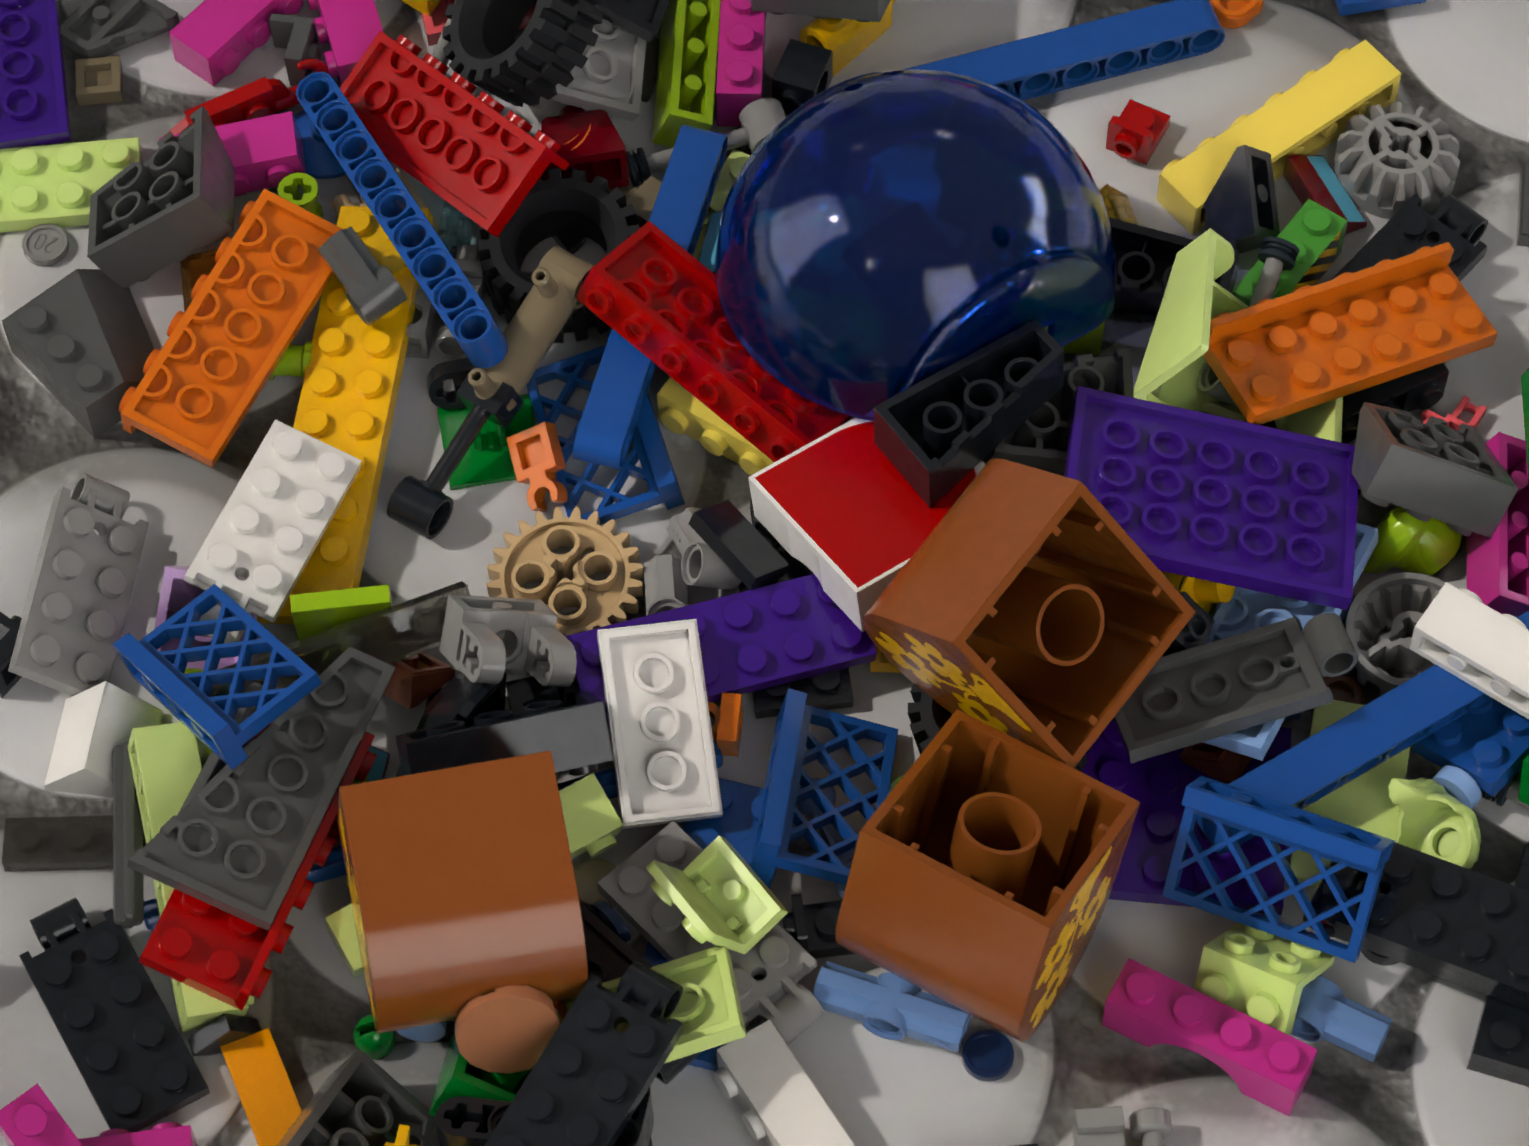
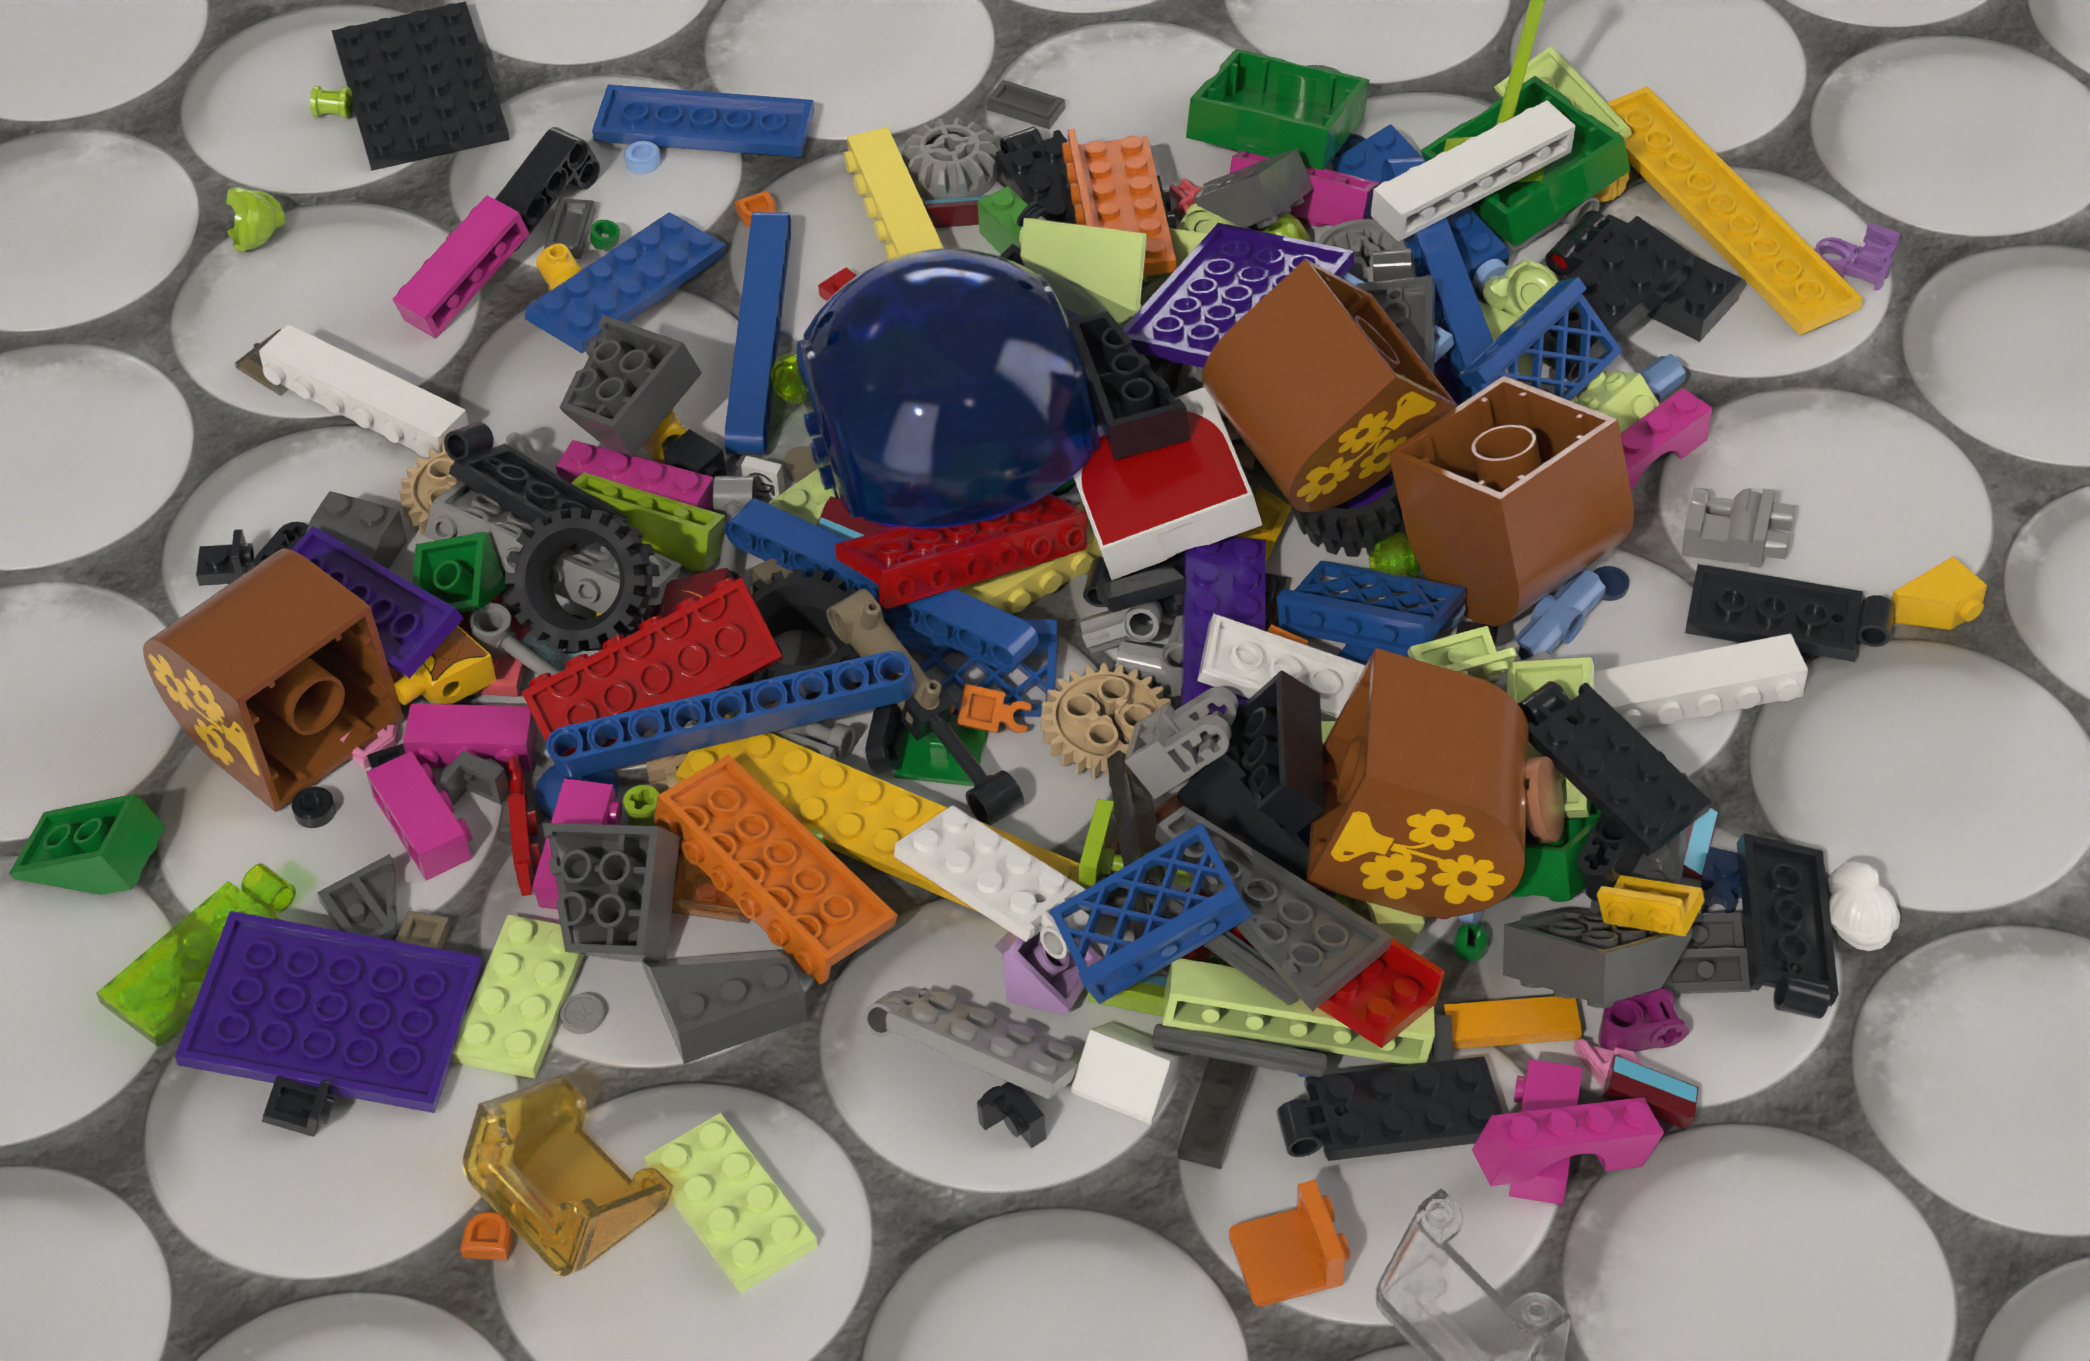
camera: 70 degrees left, 10 degrees down
dark grey piece [318,226,407,326] -> none
black slope [1204,145,1280,254] -> none

